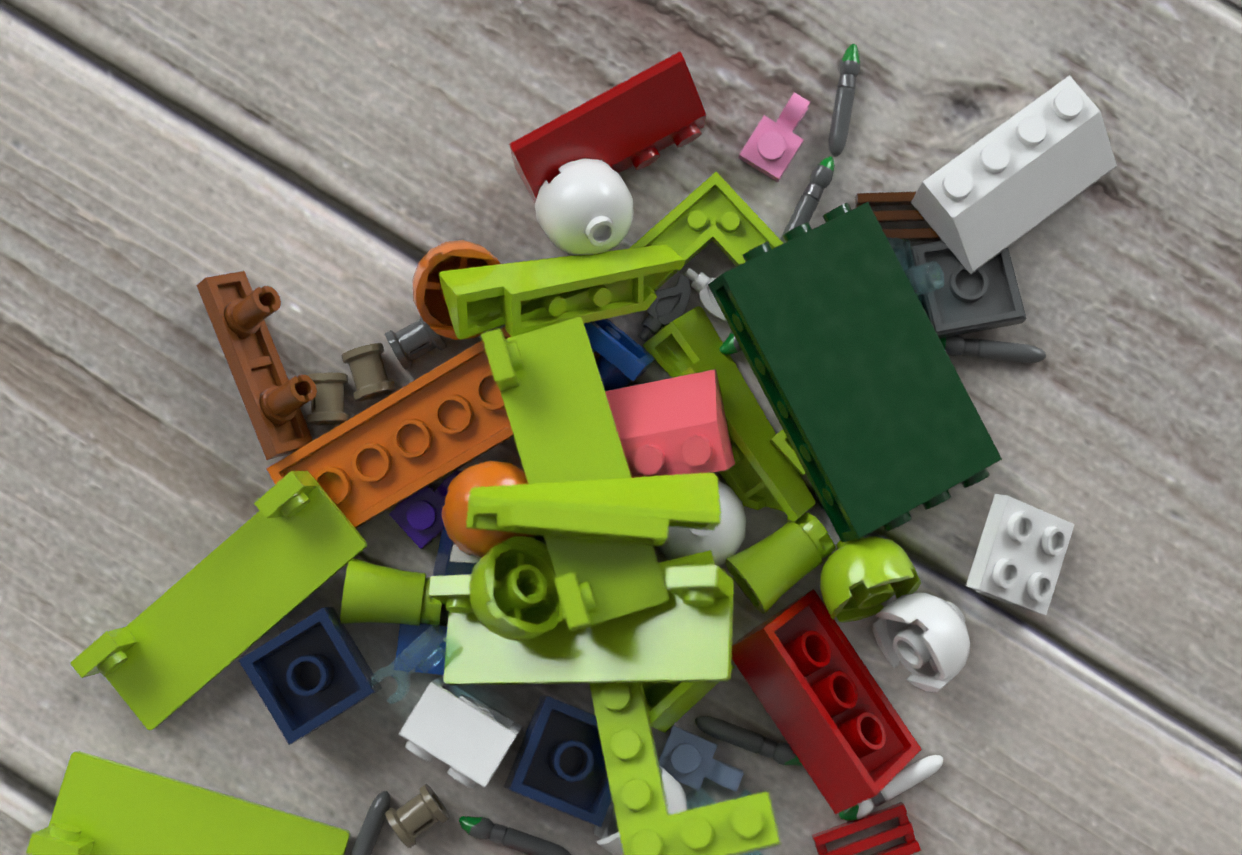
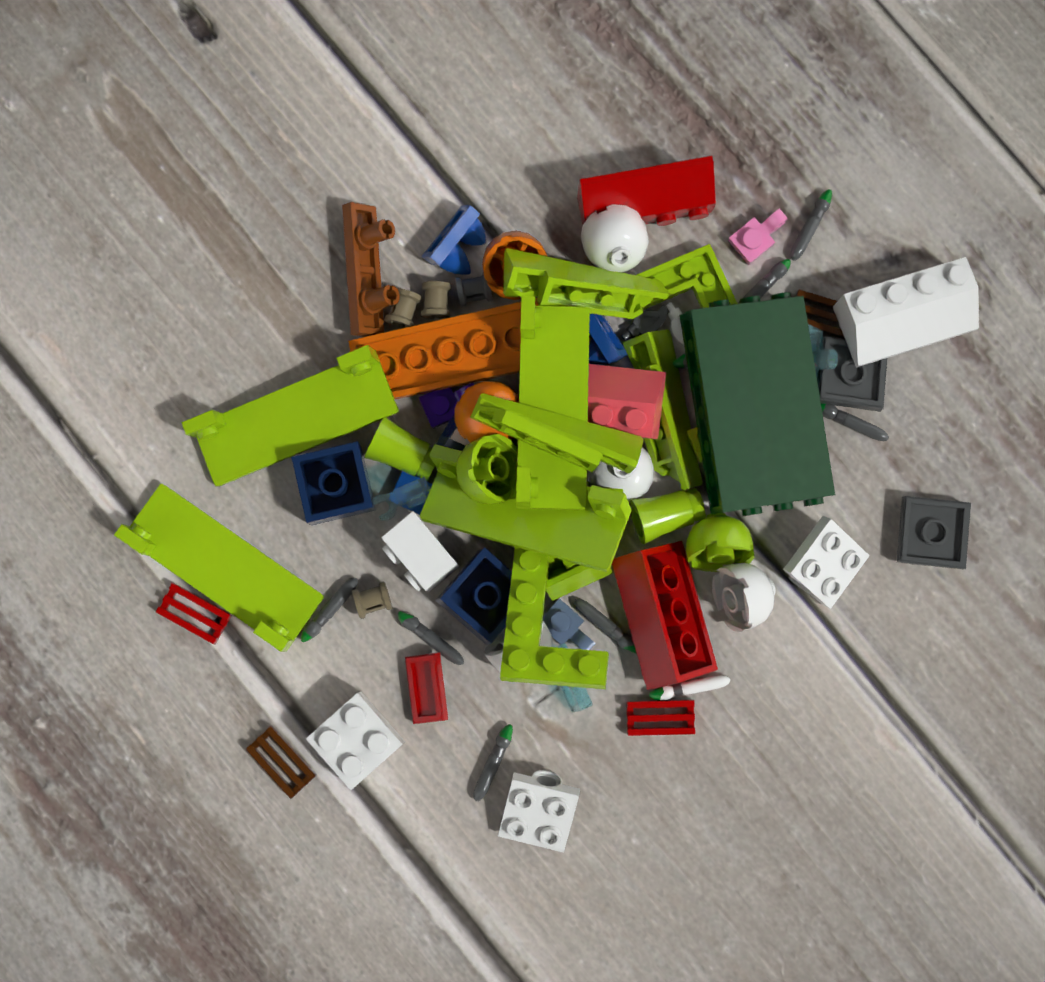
camera: 15 degrees right, 0 degrees up
none -> blue tile [421,205,486,275]
none -> dark grey plate [896,496,971,570]

